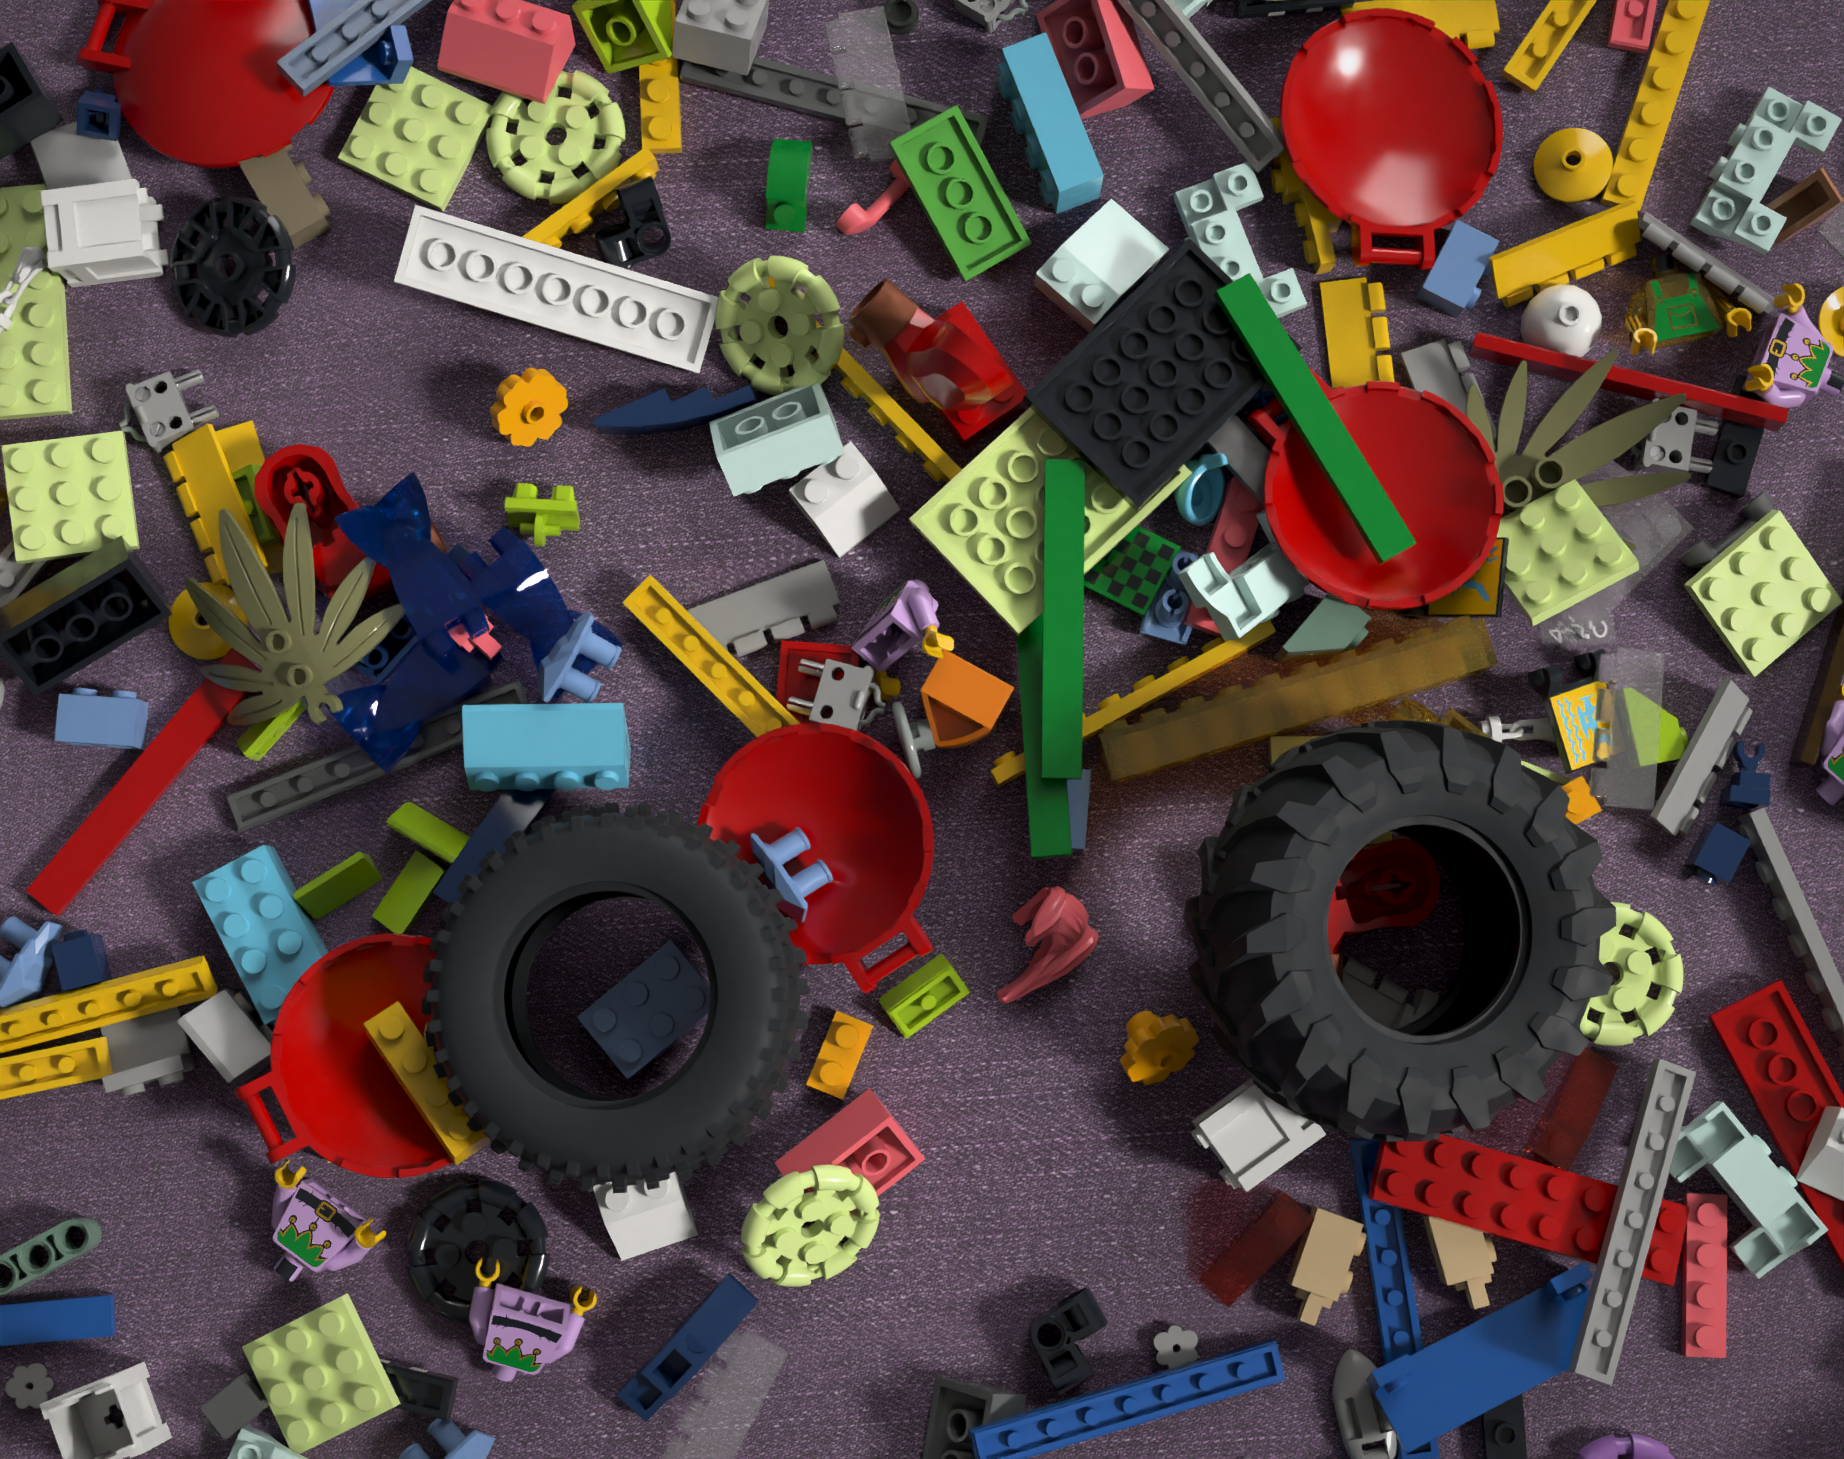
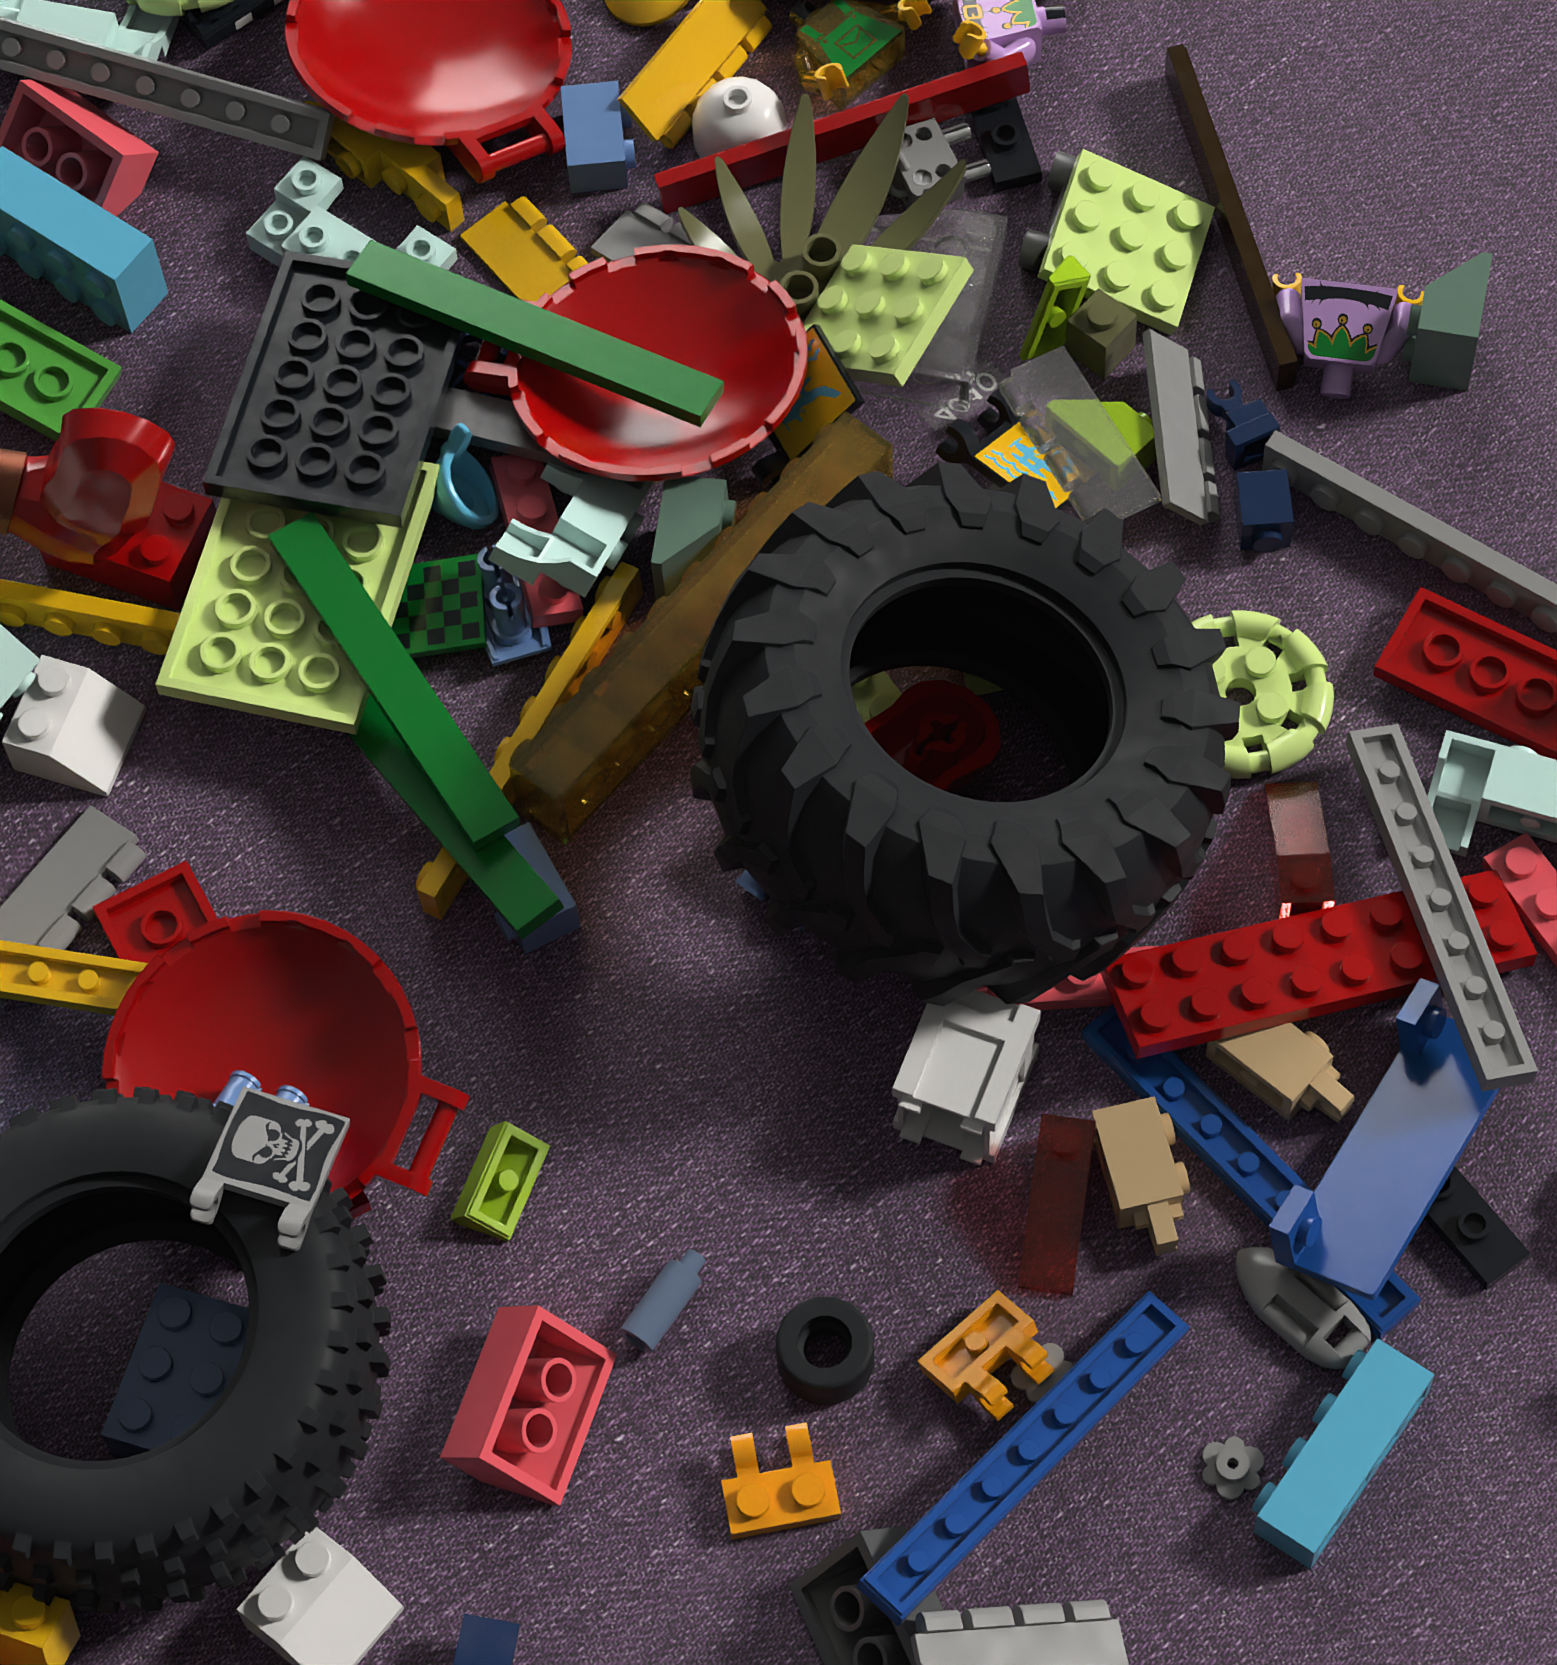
camera: 30 degrees left, 20 degrees down
yellowish green plate [741,1165,880,1287] -> none
light grey piece [787,659,886,731] -> none
light orange plate [806,1010,874,1100] -> none
lavender torso [851,579,954,701] -> none
orange piece [891,649,1014,779] -> none
coral hair [997,886,1099,1004] -> none
black piece [1028,1287,1108,1396] -> none
light aqua slope [1034,199,1169,334] -> none
light orange plant [1120,1011,1199,1085] -> none
none -> flag [190,1086,350,1251]
none -> sand blue cylinder [619,1249,706,1353]
none -> light orange plate [721,1422,841,1540]
none -> black tyre [776,1297,874,1405]
none -> light orange plate [917,1290,1054,1421]
none -> lime slope [1019,255,1091,361]
none -> olive brick [1066,288,1137,379]

